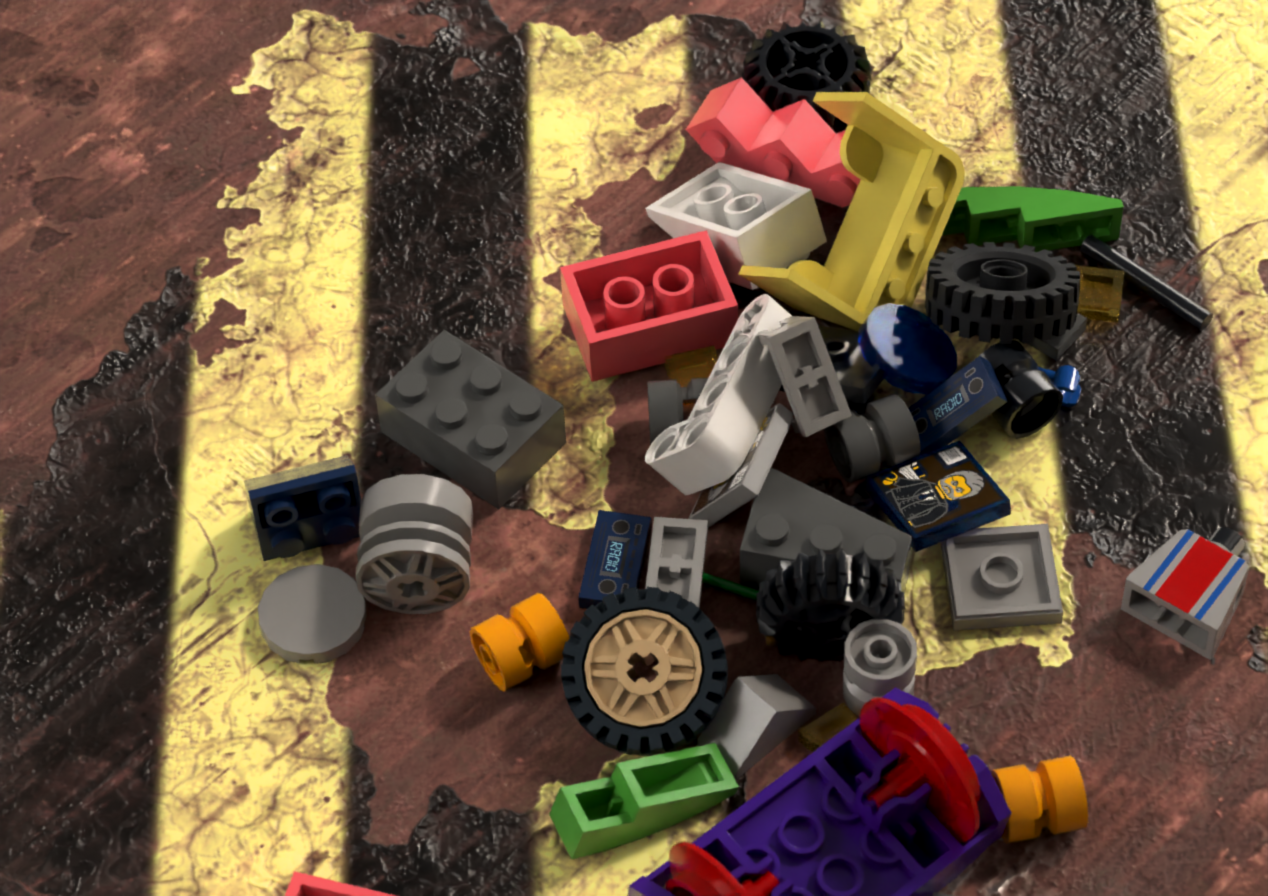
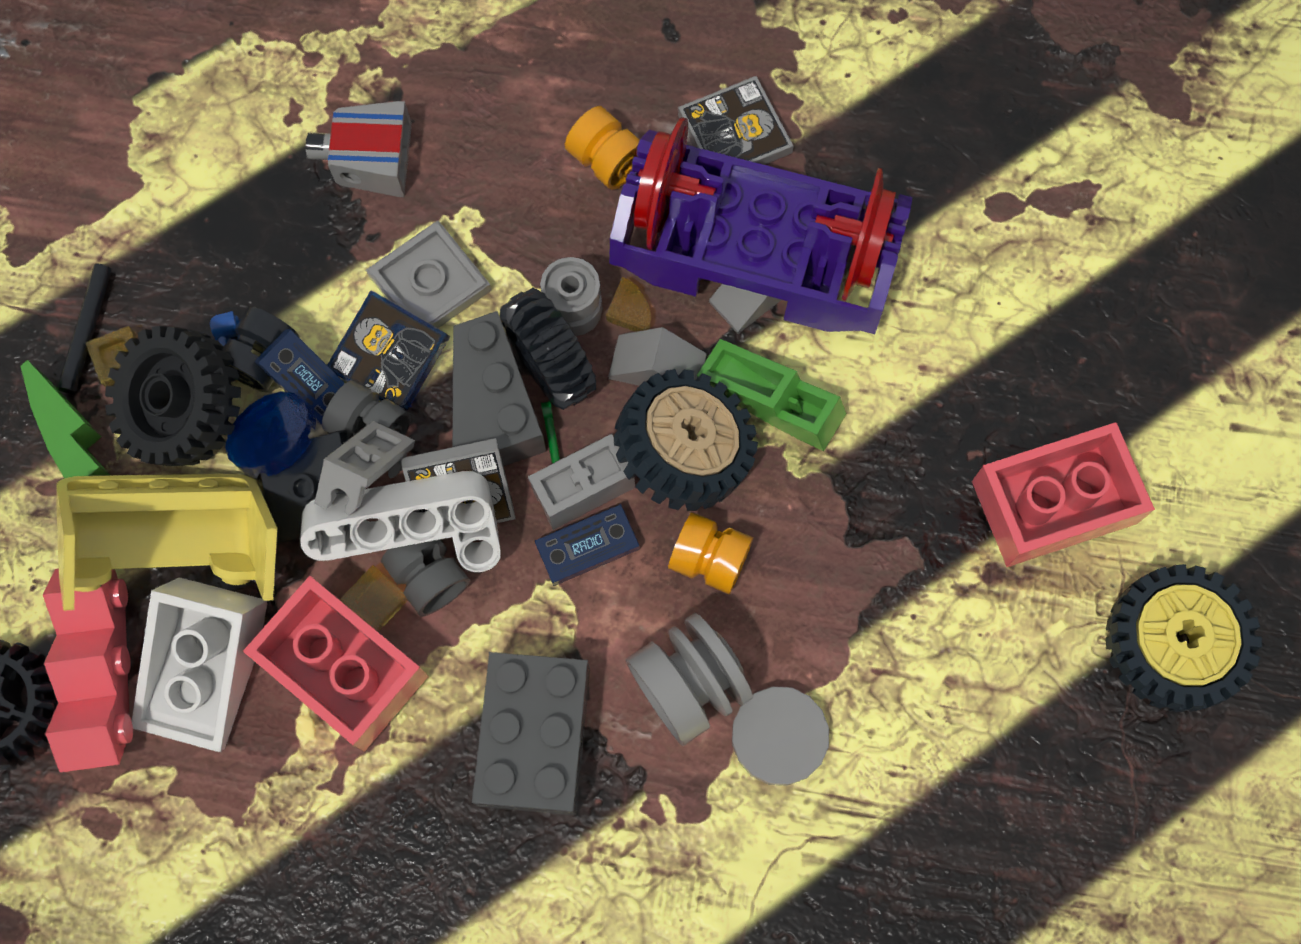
camera: 125 degrees left, 20 degrees up
dark blue slope [244,455,361,561] -> none

